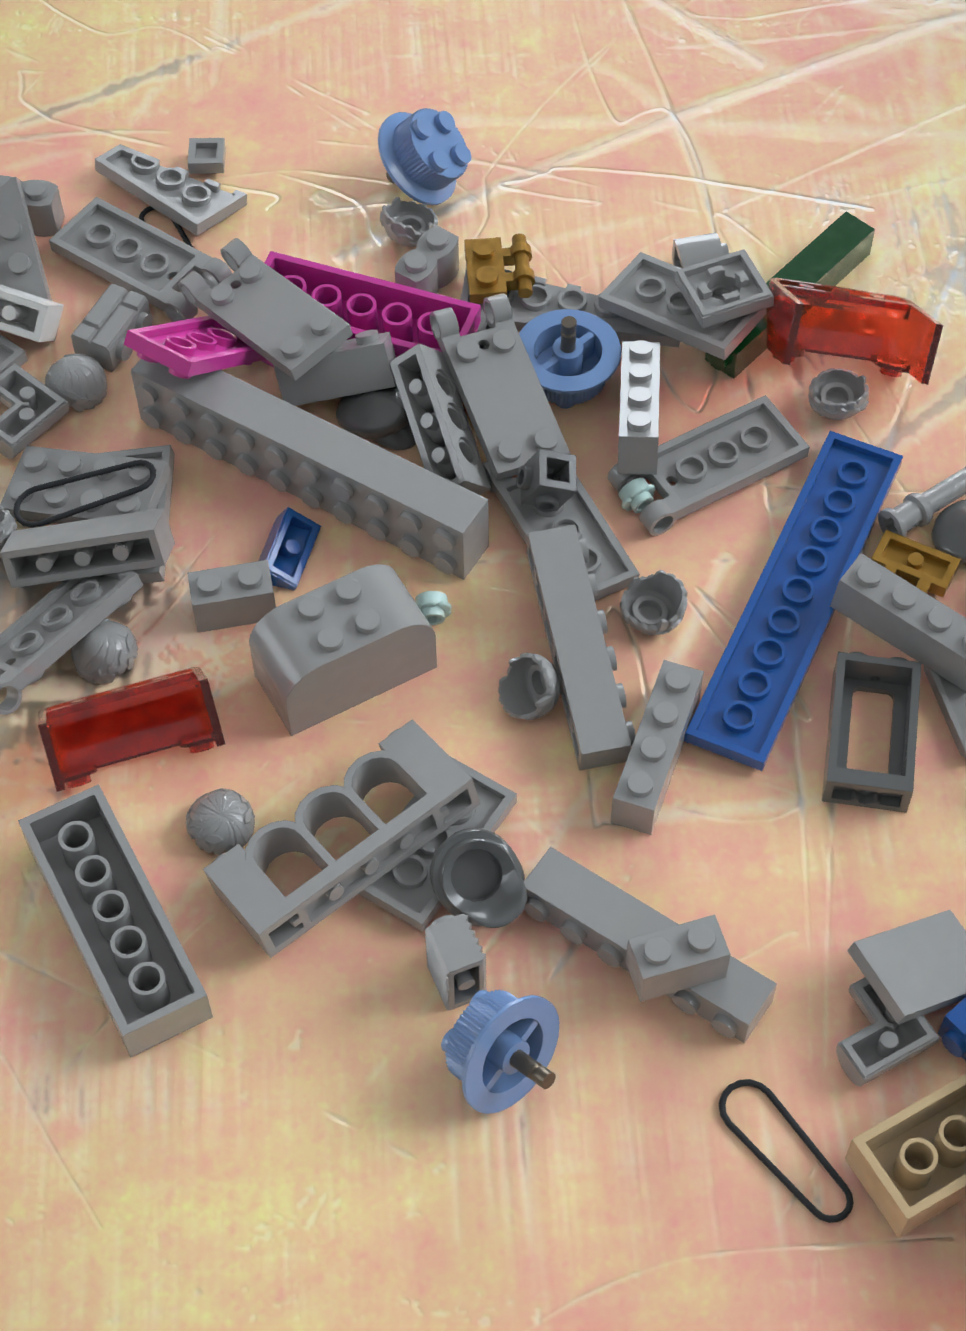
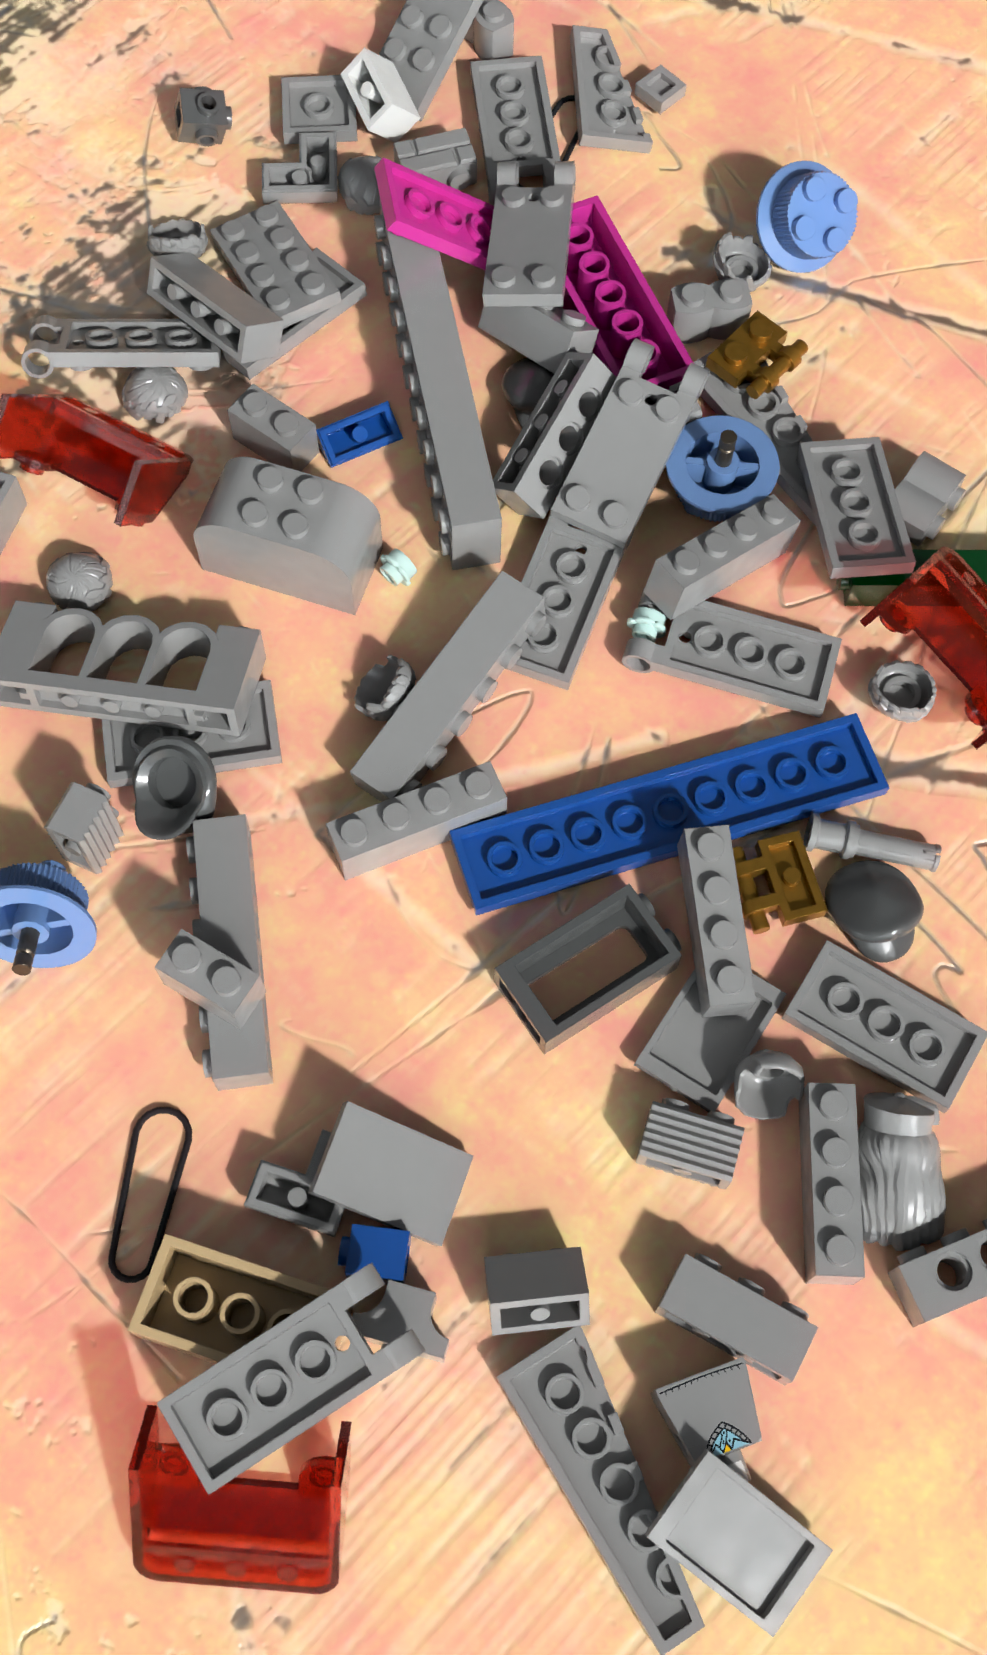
camera: 45 degrees right, 10 degrees up
black piece [13,460,156,528] -> none
dark grey brick [516,449,577,512] -> none
light grey hair [620,570,687,635] -> none
light grey piece [674,249,774,329] -> none

